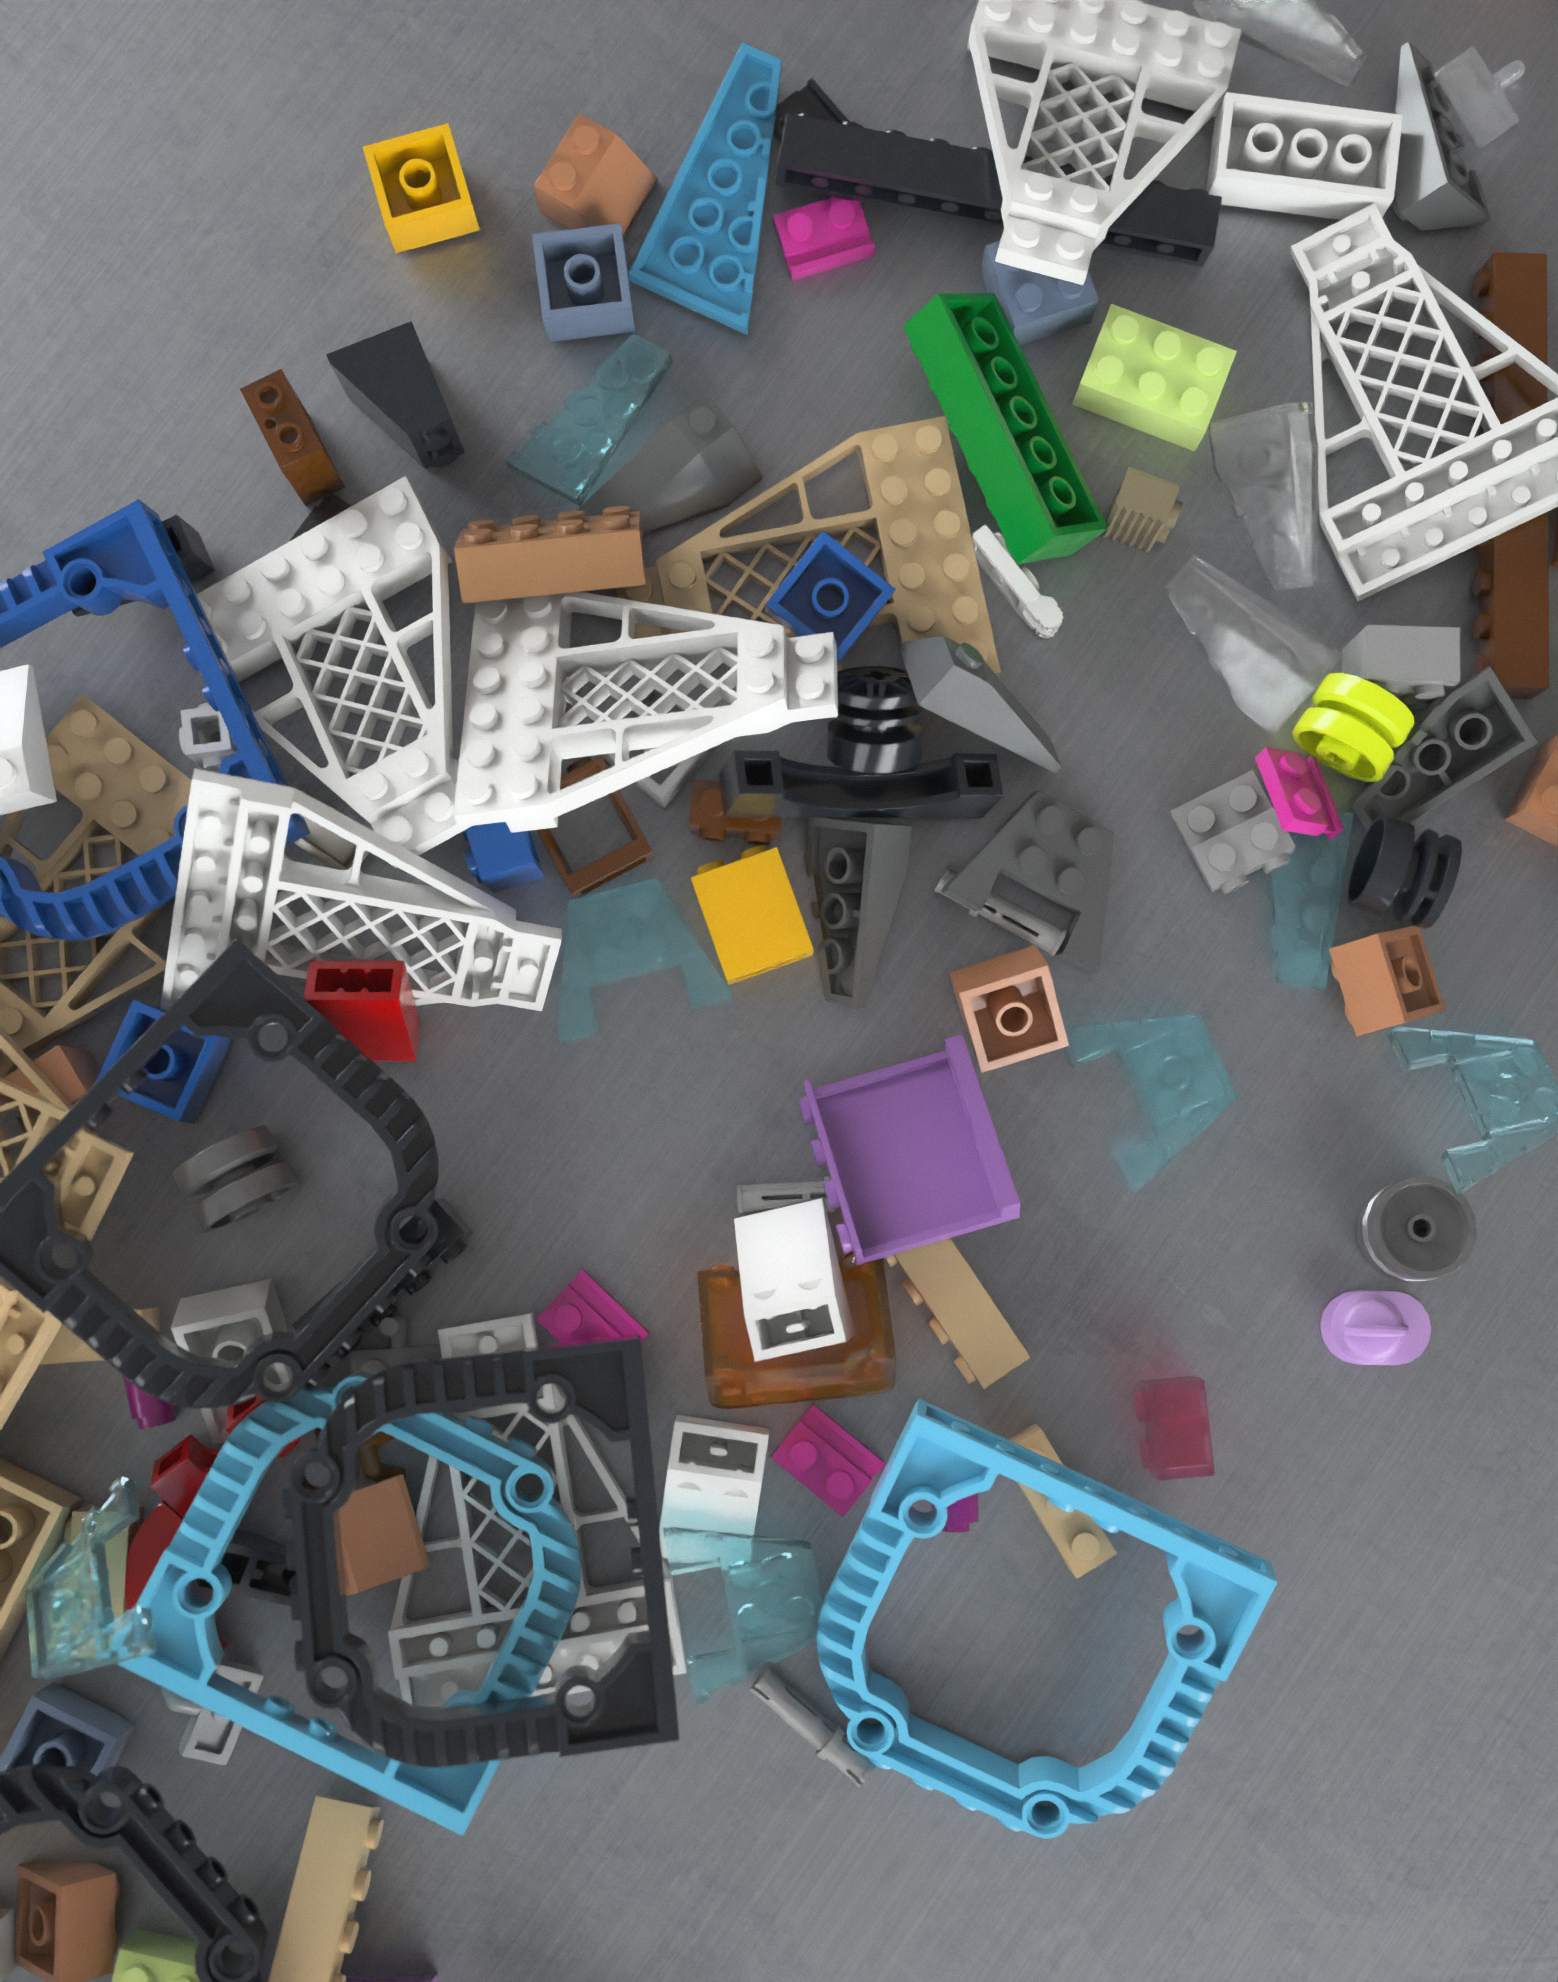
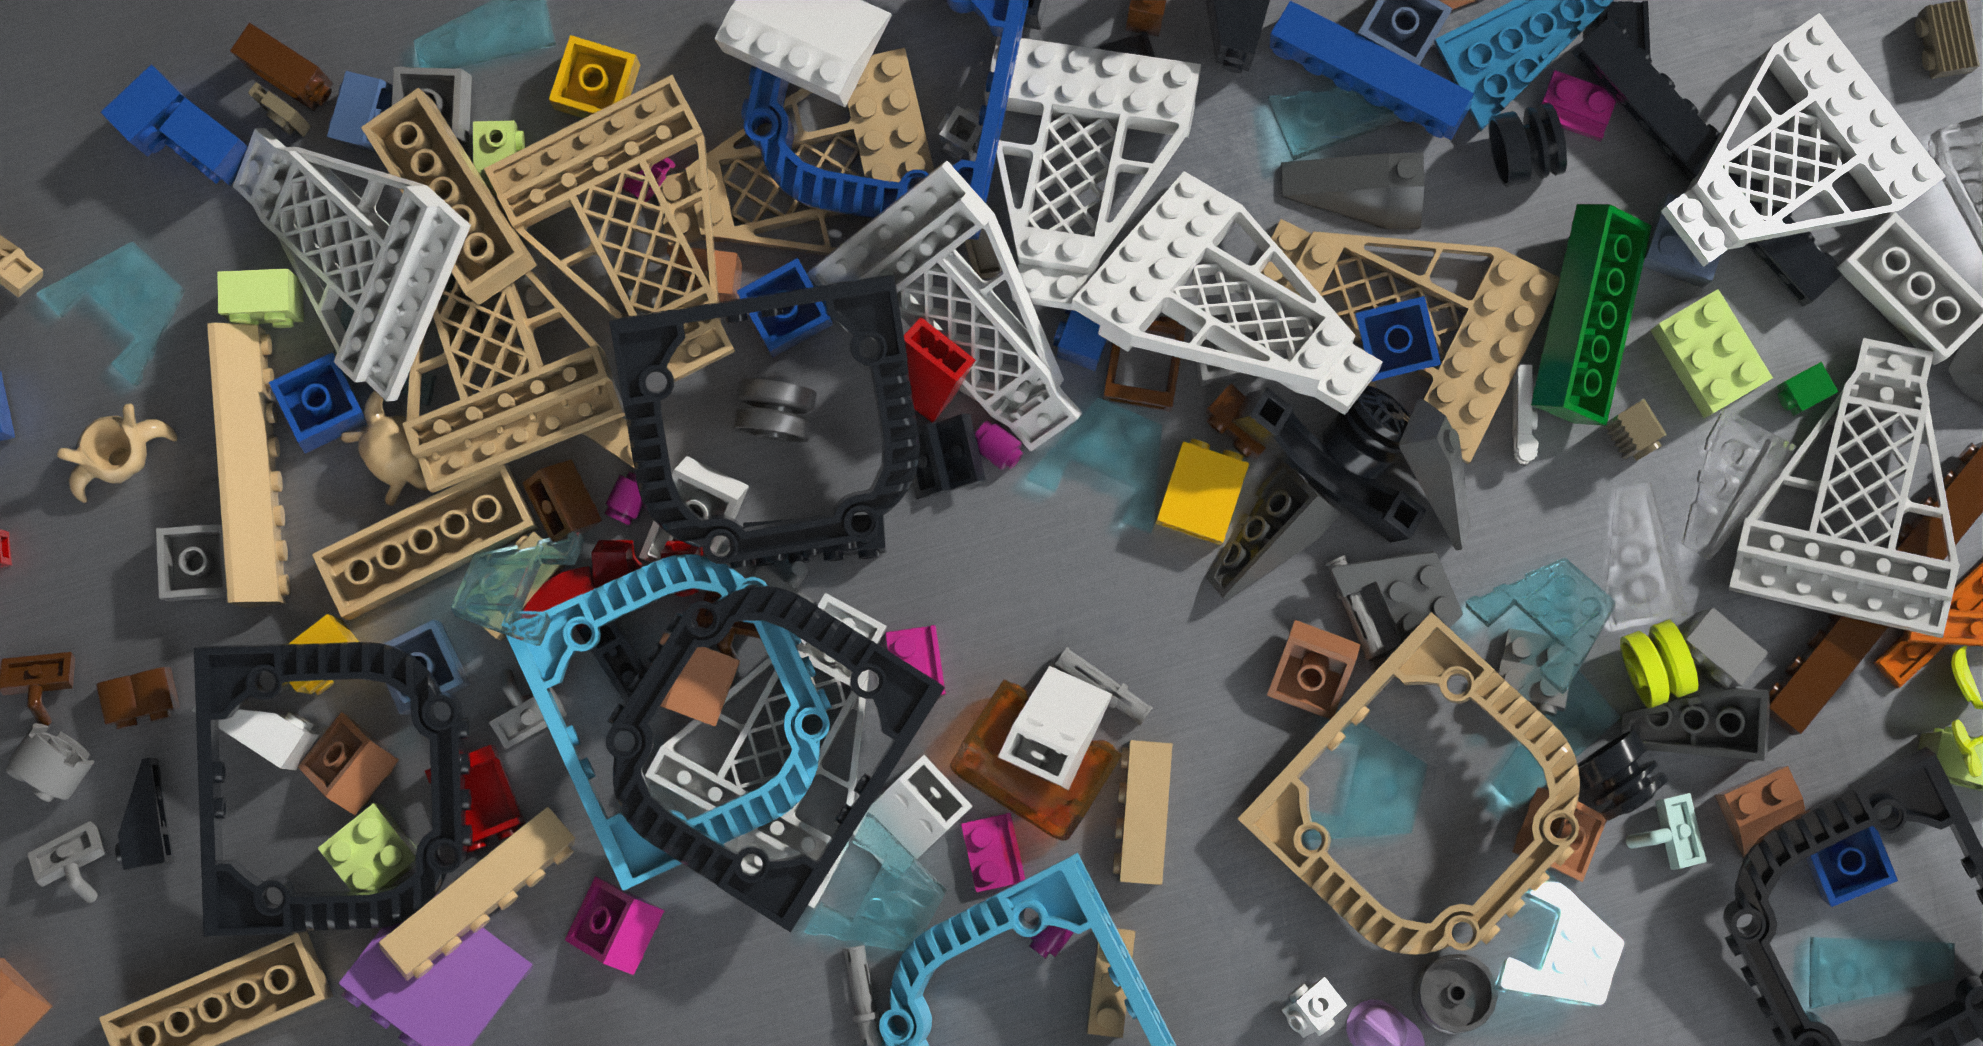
camera: 40 degrees right, 0 degrees up
medium nougat brick [454,506,646,604] -> none
medium lavender panel [798,1035,1020,1265] -> none
clear pink brick [1134,1376,1215,1481] -> none
dark pink plate [1255,747,1344,839] -> none
none -> red panel [424,744,526,853]
none -> reddish brown brick [522,459,602,545]
none -> dark pink slope [565,876,664,975]
none -> black slope [913,413,986,499]
none -> magenta brick [975,420,1024,470]
none -> tan arch [1238,612,1580,955]
none -> blue brick [1269,0,1474,140]
none -> white brick [1282,977,1347,1038]
none -> clear light blue wing [1466,557,1615,695]
none -> black wheel [1488,103,1567,187]
none -> light aqua plate [1626,793,1707,870]
none -> green brick [1777,362,1838,416]

